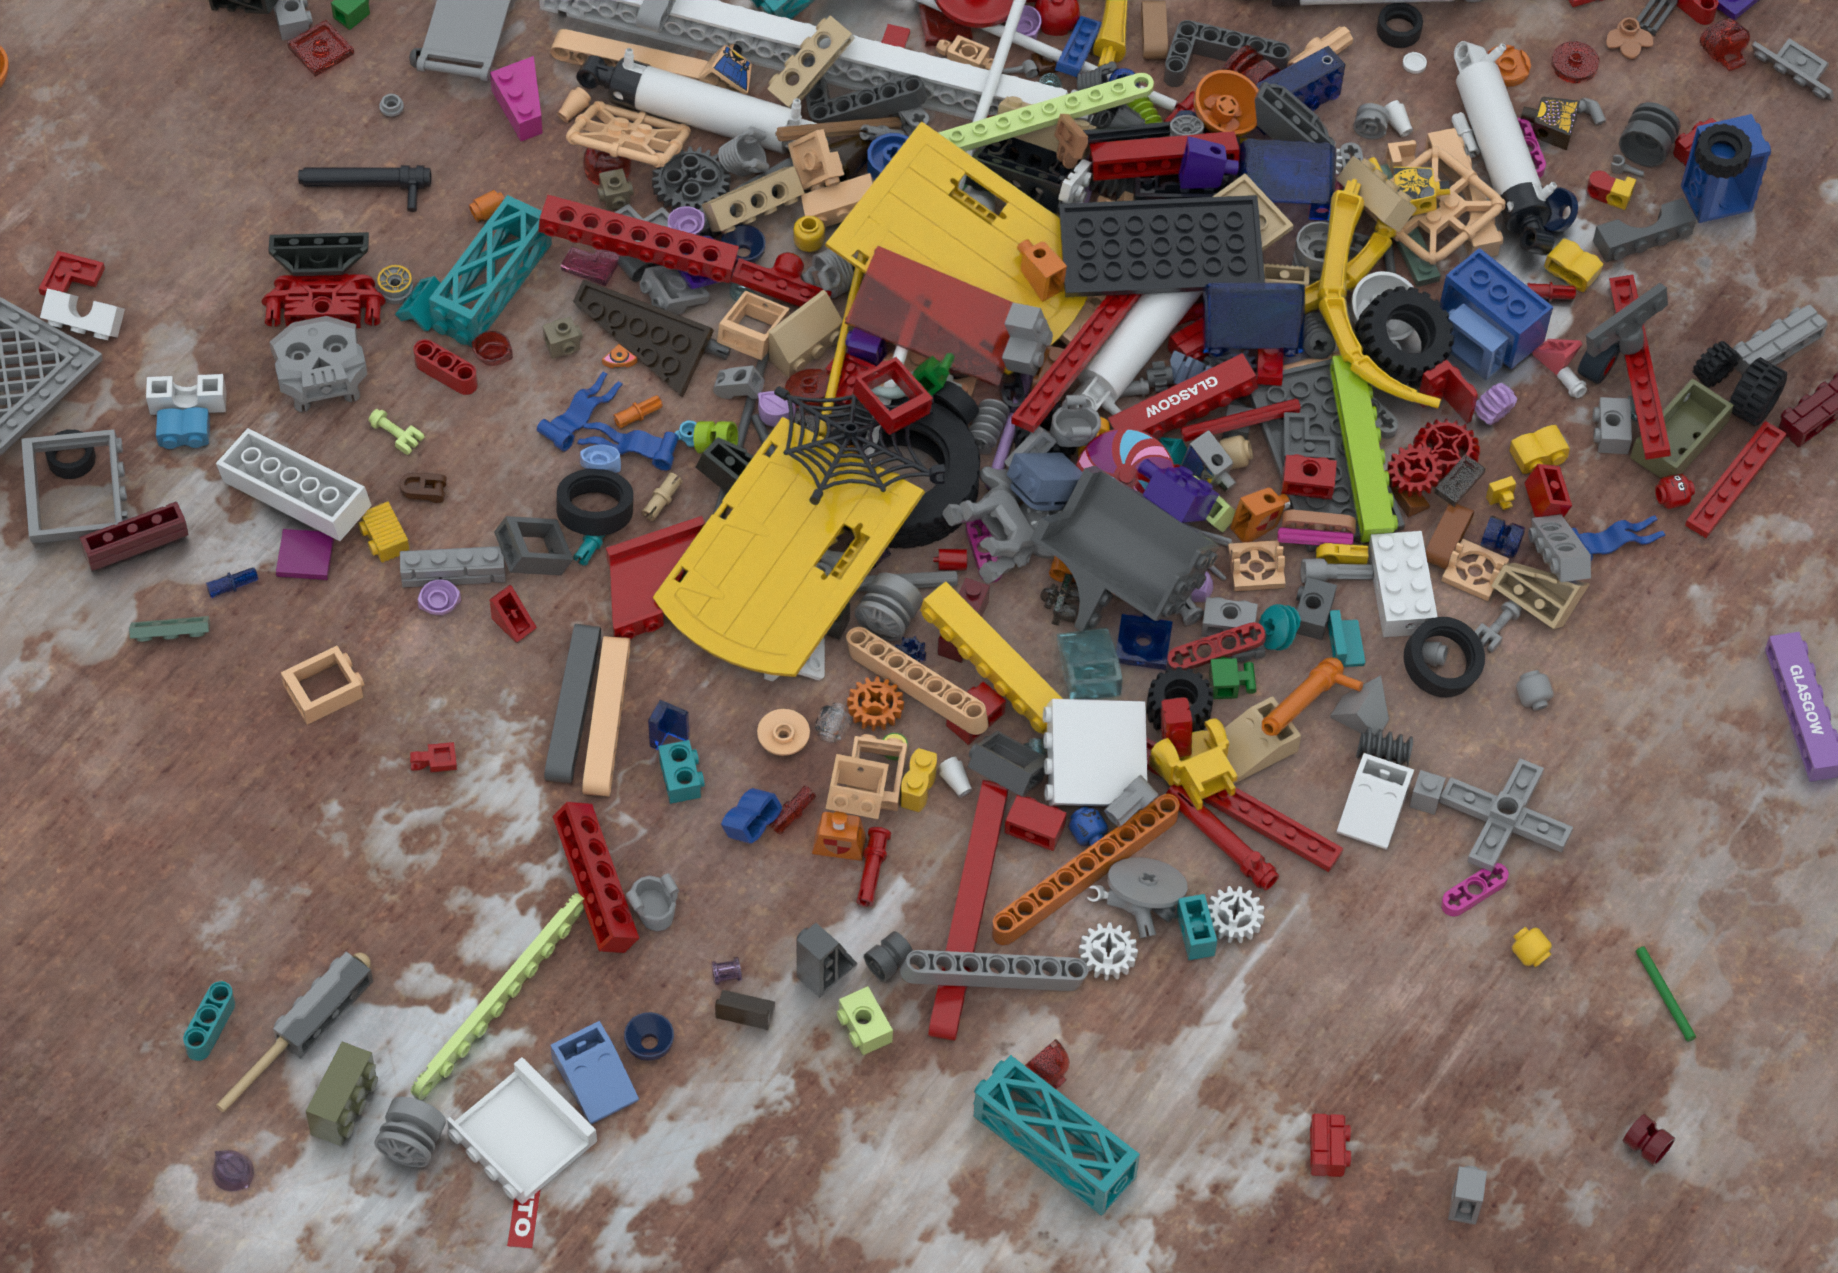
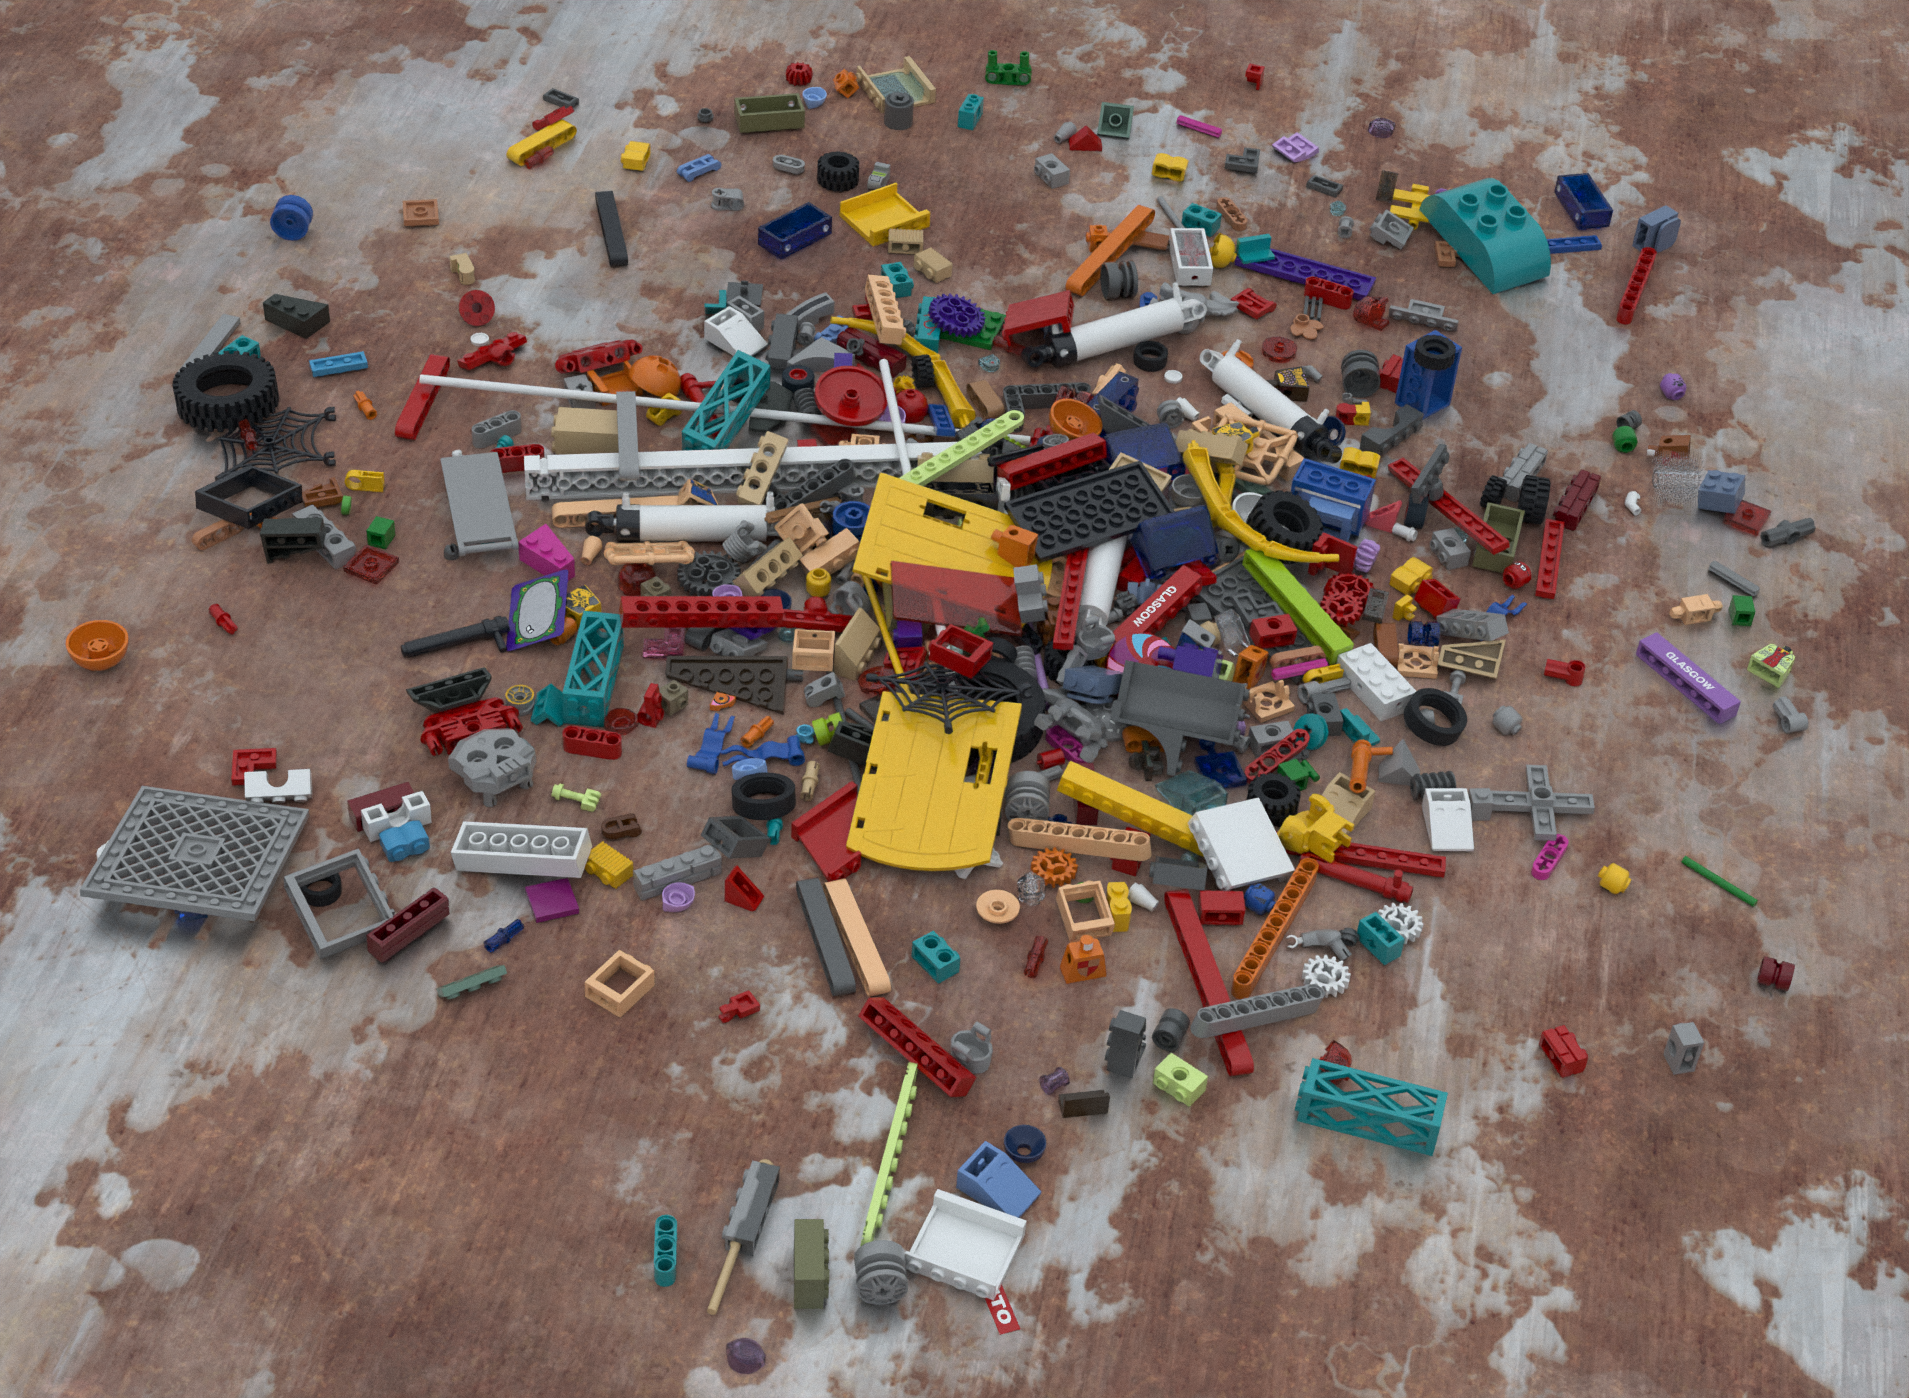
camera: 25 degrees left, 15 degrees down
light grey plate [379,94,404,117] -> none
clear blue panel [648,700,690,750] -> none
blue brick [721,788,782,844] -> none
lavender hat [758,391,796,427] -> none
light nougat window [826,754,889,819] -> none
red pin [856,827,891,907] -> none
nougat hinge [1054,114,1088,169] -> none
light grey piece [1104,775,1158,827] -> none
light grey piece [1107,857,1188,908] -> none
red brick [1161,697,1192,758] -> none
dark purple torso [1179,136,1239,189] -> none
red axle [1181,398,1301,442] -> none
none -> red axle [208,604,238,635]
none -> dark red brick [347,782,414,832]
none -> sticker [506,569,568,651]
none -> torso [565,585,601,629]
none -> red plate [636,683,664,728]
none -> clear brick [1214,608,1250,657]
none -> red piece [1544,659,1586,687]

